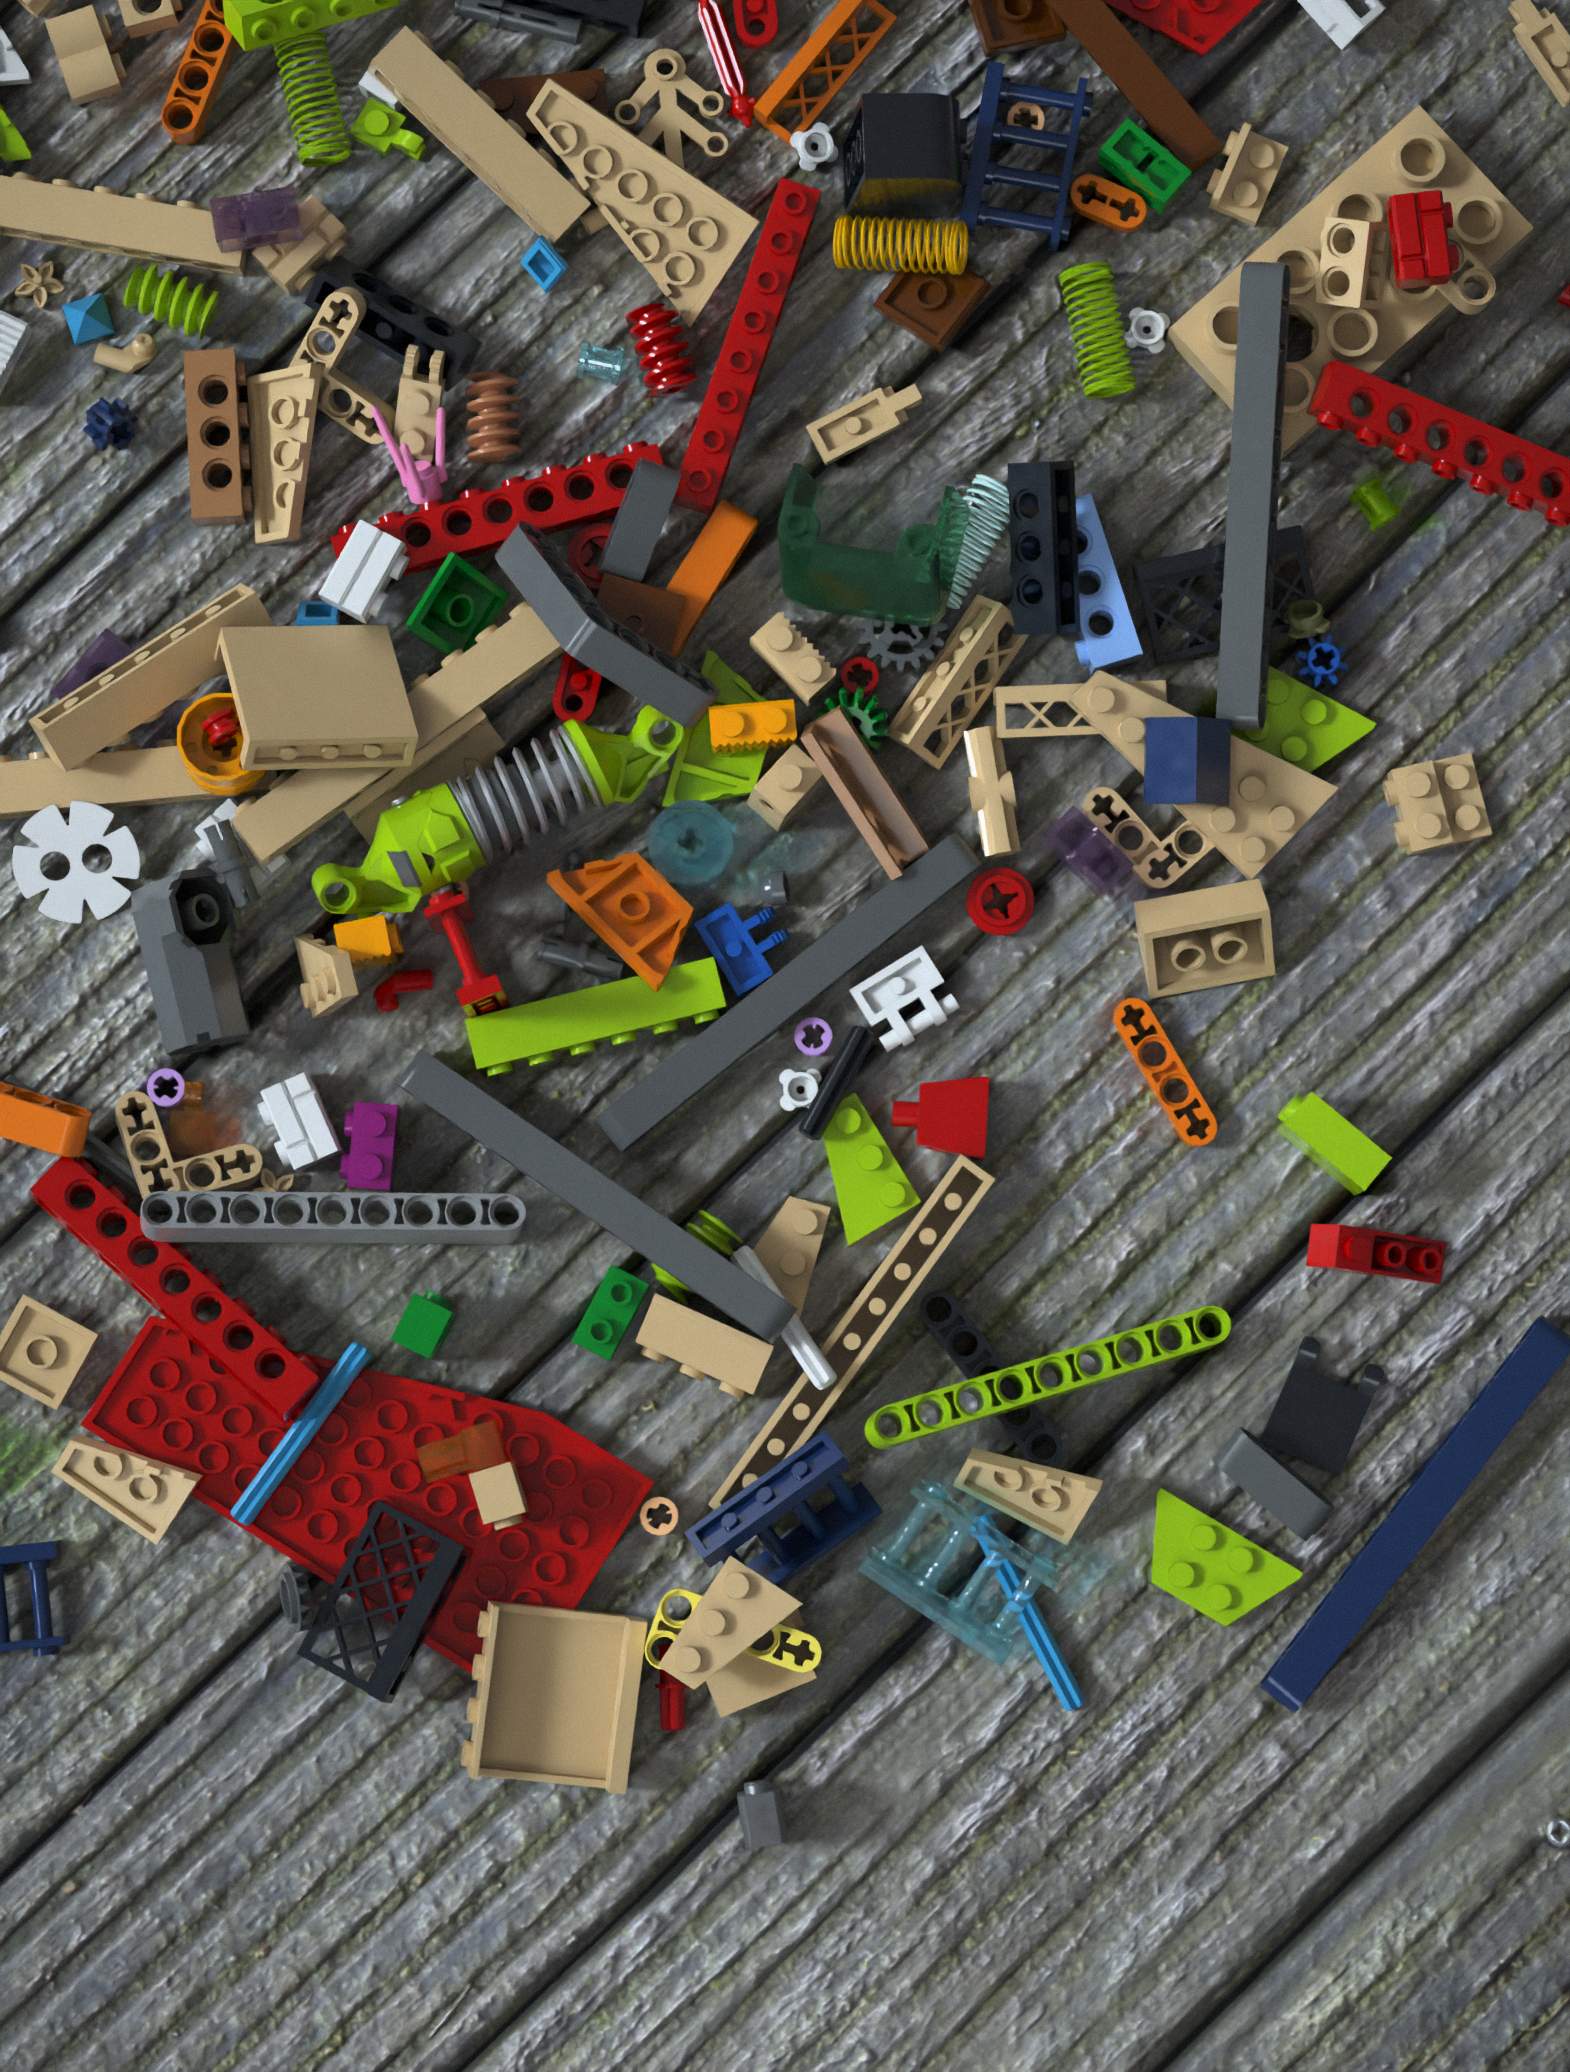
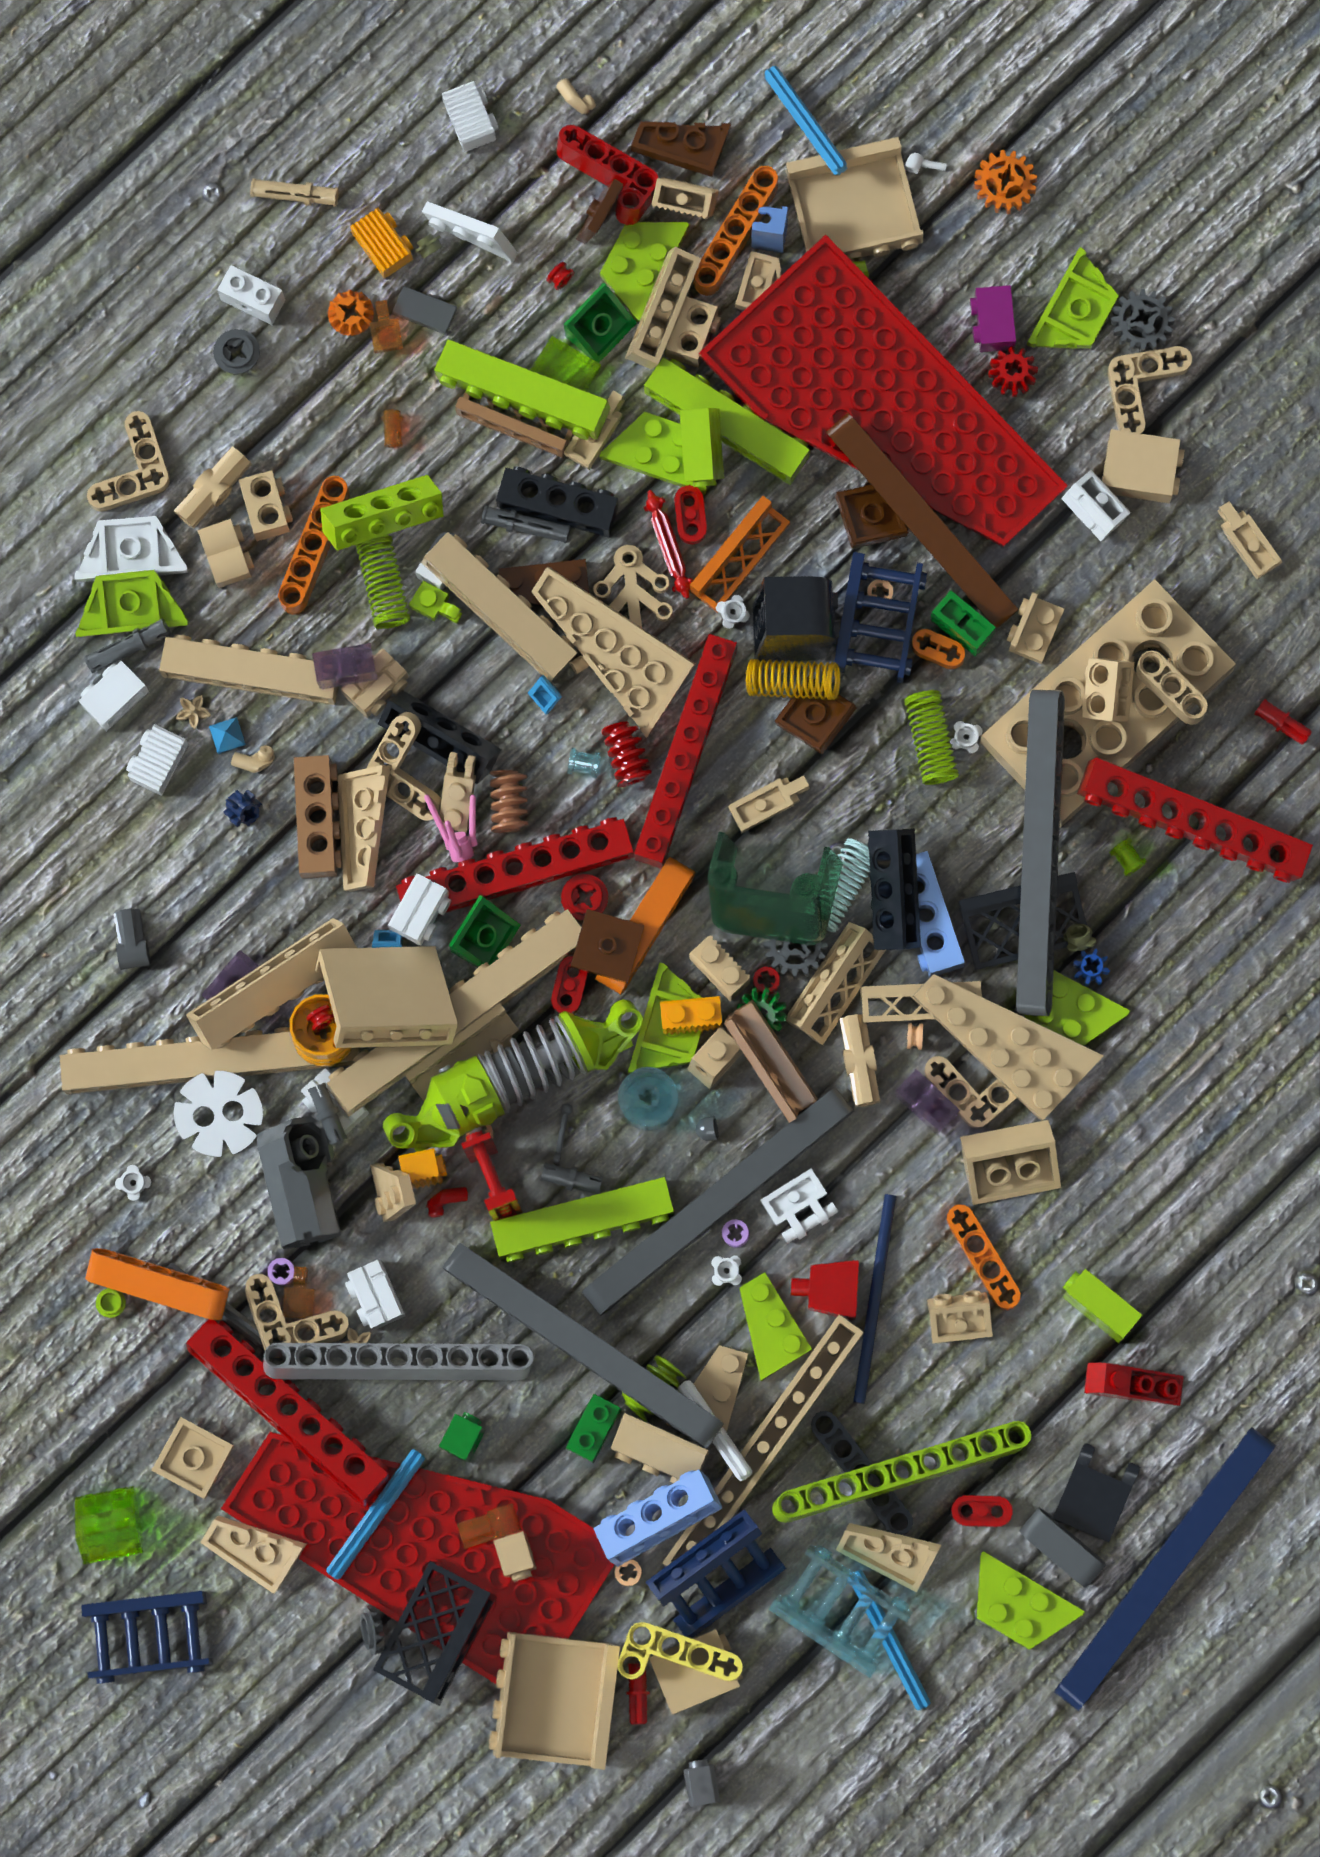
camera: 10 degrees right, 5 degrees down
lime piece [123,262,220,340] -> none
magenta brick [340,1101,401,1193] -> none
dark grey beam [495,521,720,729] -> none
orange wing [546,852,694,993] -> none
dark grey beam [597,458,681,583] -> none
tan wing [658,1555,803,1690] -> none
blue hinge [694,902,790,998] -> none
black axle [799,1025,875,1141] -> none
red gear [966,868,1034,936] -> none
dark blue slope [1143,717,1231,805] -> none
tan plate [1383,752,1492,856] -> none
red brick [1386,190,1459,289] -> none
none -> light blue brick [593,1469,723,1567]
none -> dark blue piece [853,1194,896,1404]
none -> light nougat bush [907,1022,923,1050]
none -> tan bracket [927,1290,993,1343]
none -> red plate [951,1495,1013,1527]

